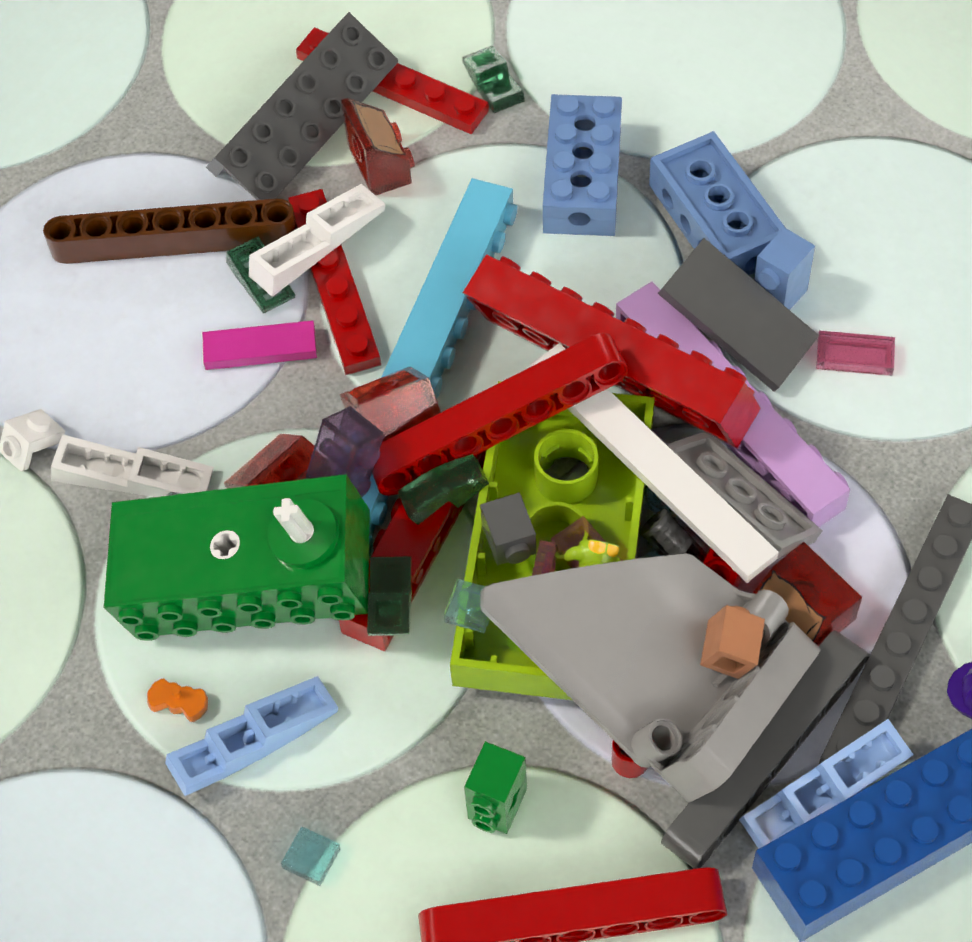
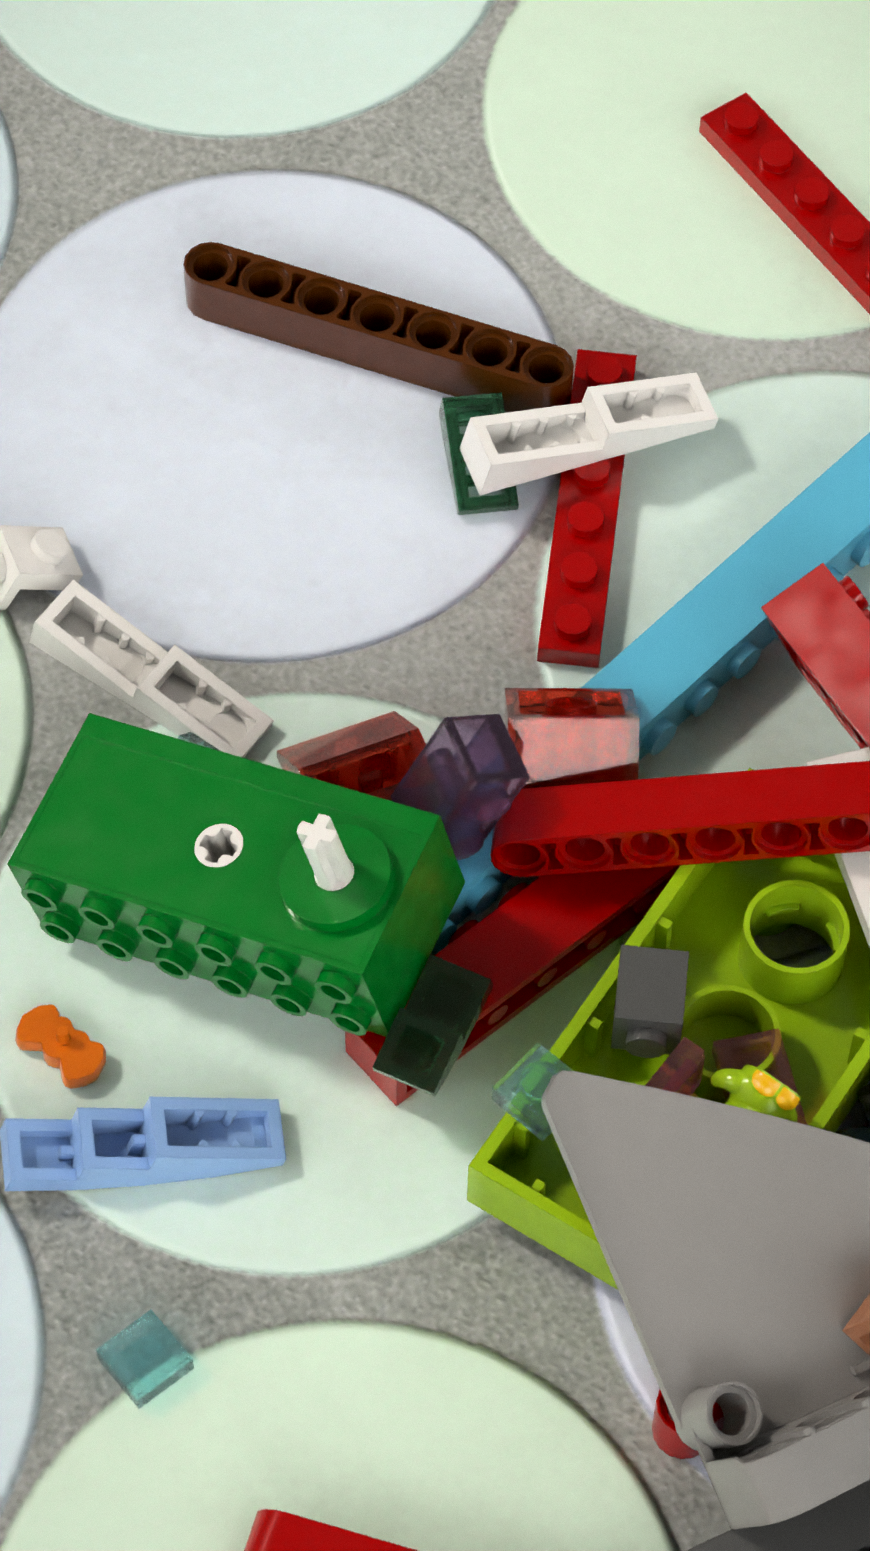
camera: 20 degrees right, 0 degrees up
dark pink tile [202,320,317,370] -> none
dark grey bracket [206,12,398,200] -> none
clear red slope [341,98,415,195] -> none
clear green slope [398,454,489,525] -> none
green brick [464,741,527,834] -> none

